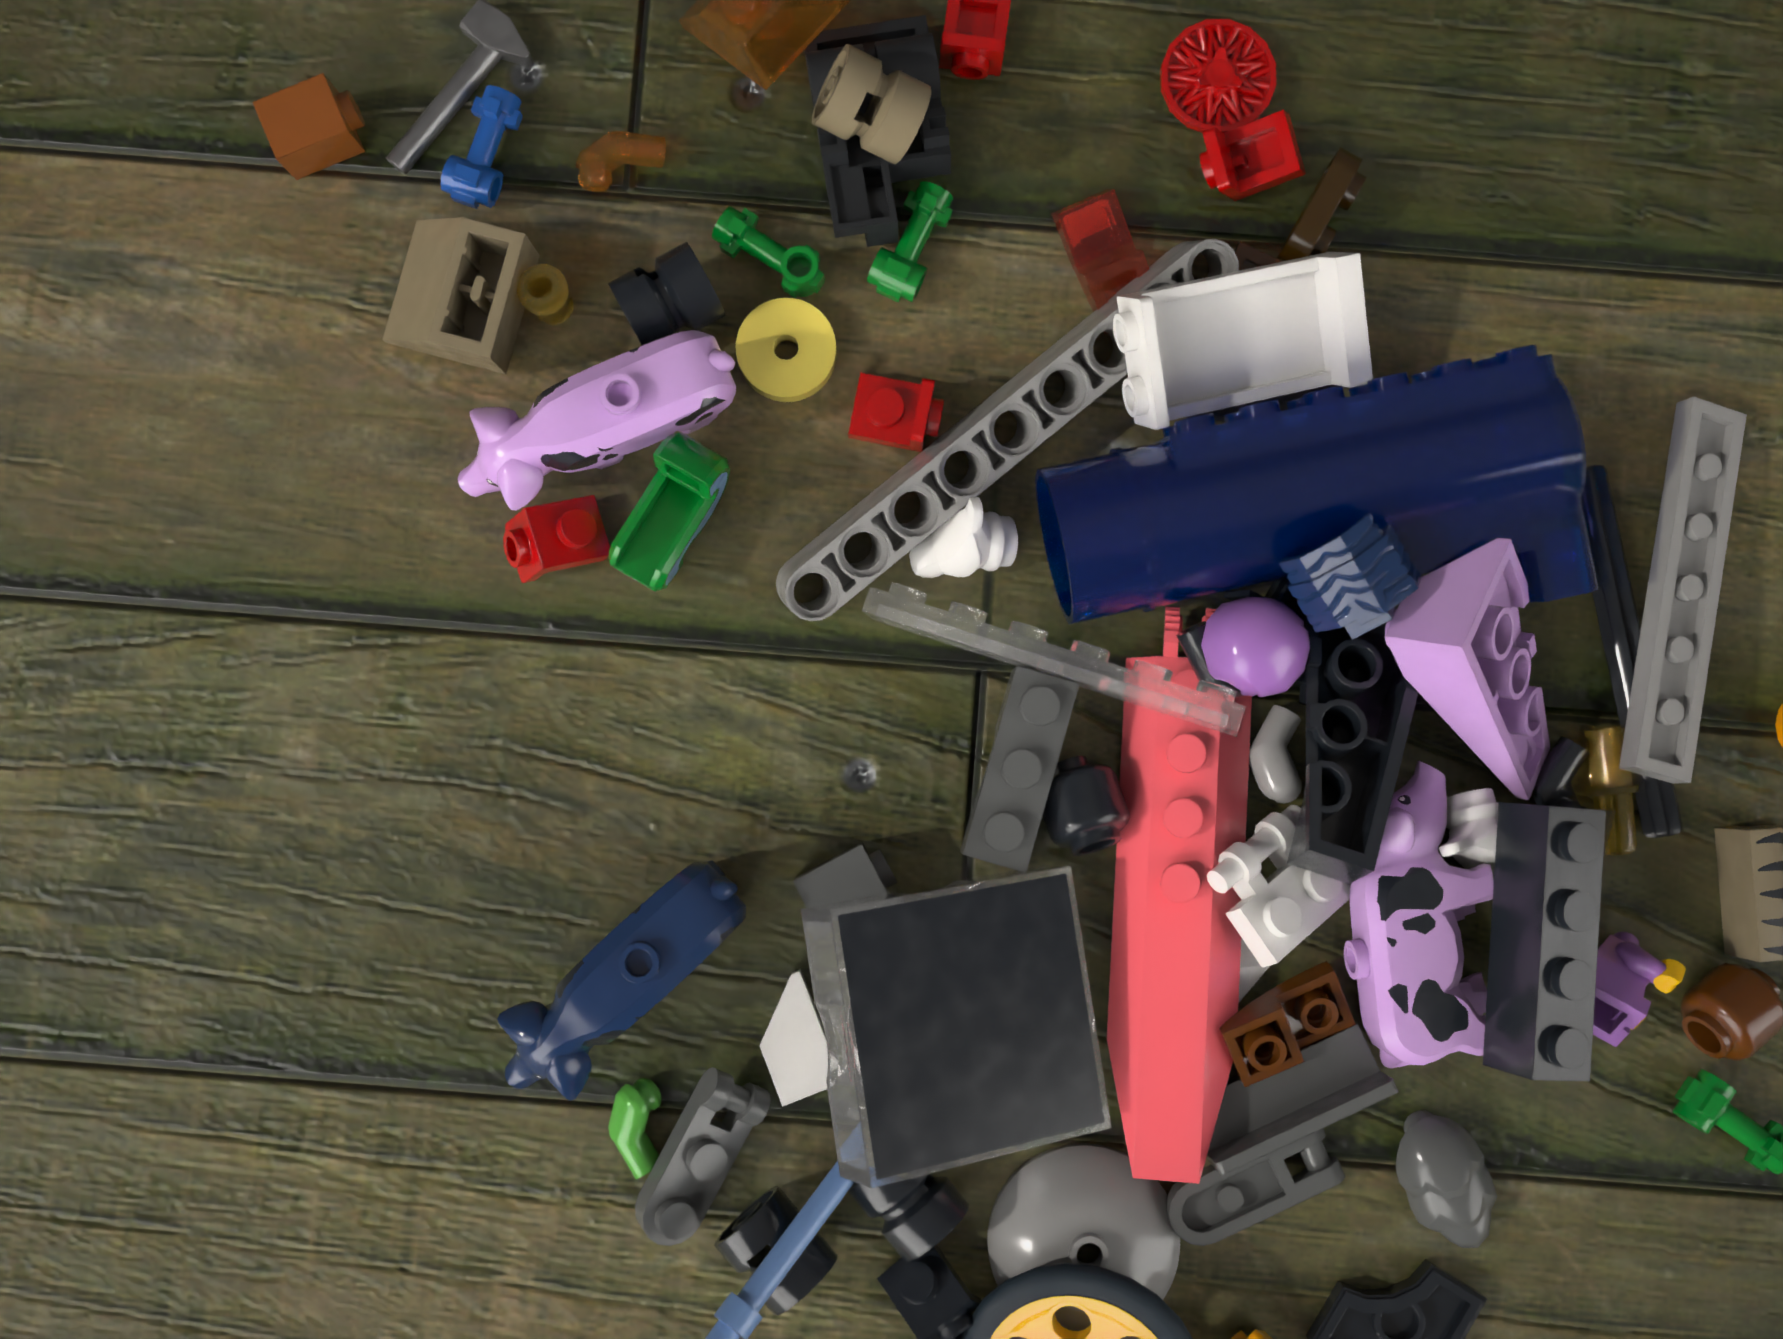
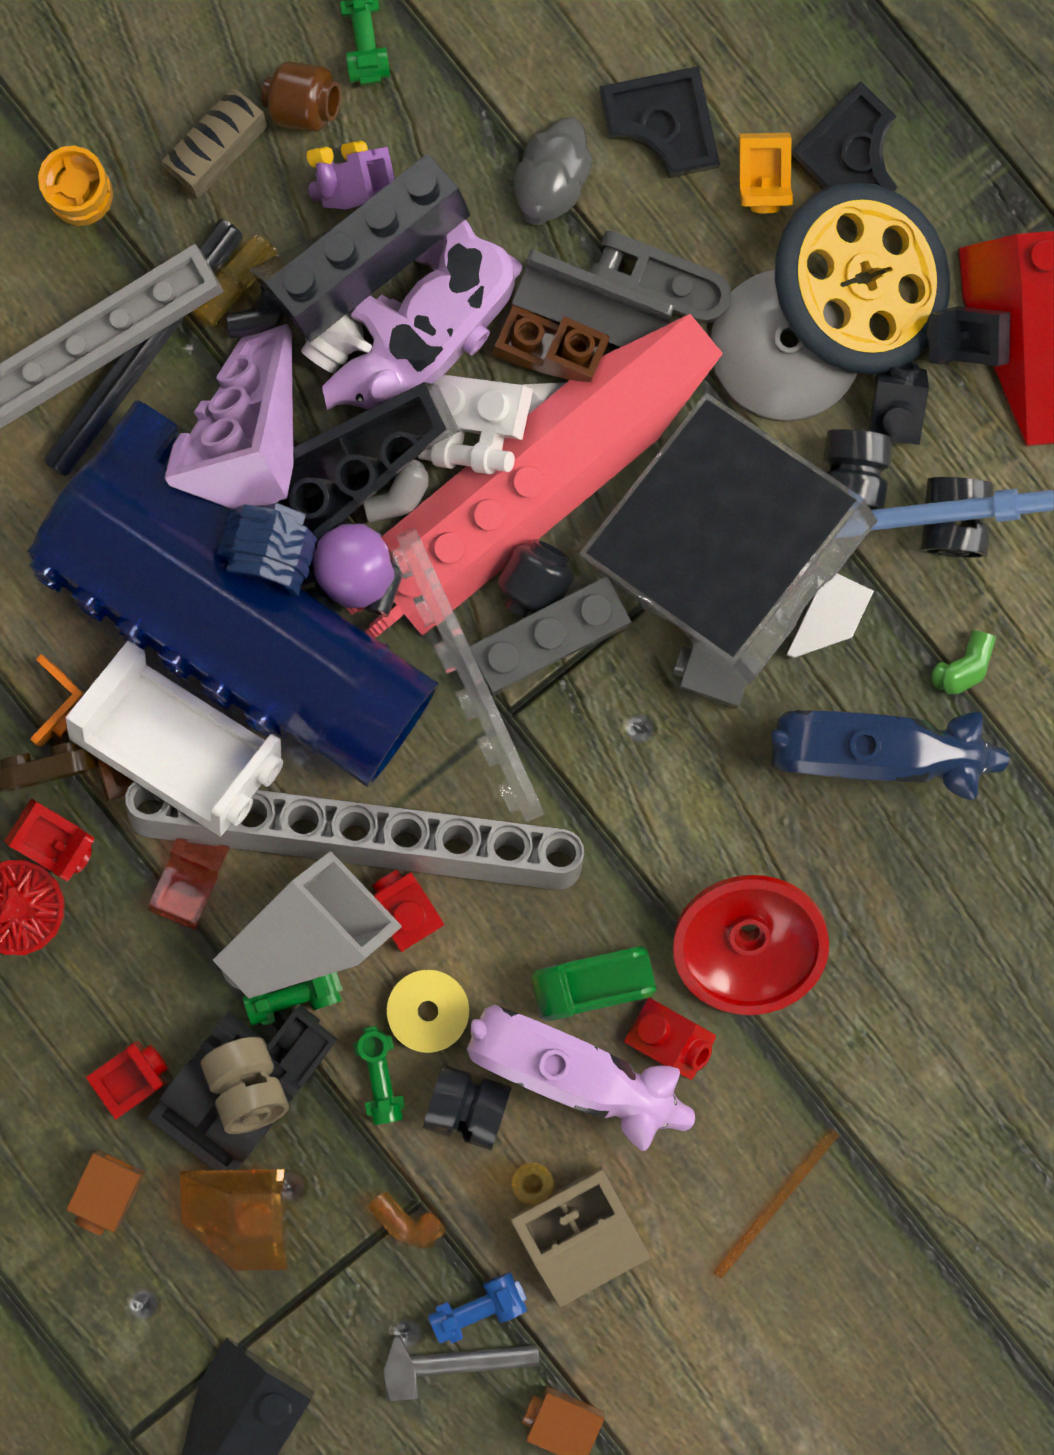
camera: 135 degrees left, 0 degrees up
dark grey plate [635,1067,771,1246] -> none
white animal [909,497,1018,578] -> none
none -> orange bracket [30,654,85,747]
none -> light grey slope [213,851,402,998]
none -> red dish [673,875,829,1015]
none -> clear orange axle [714,1129,839,1279]

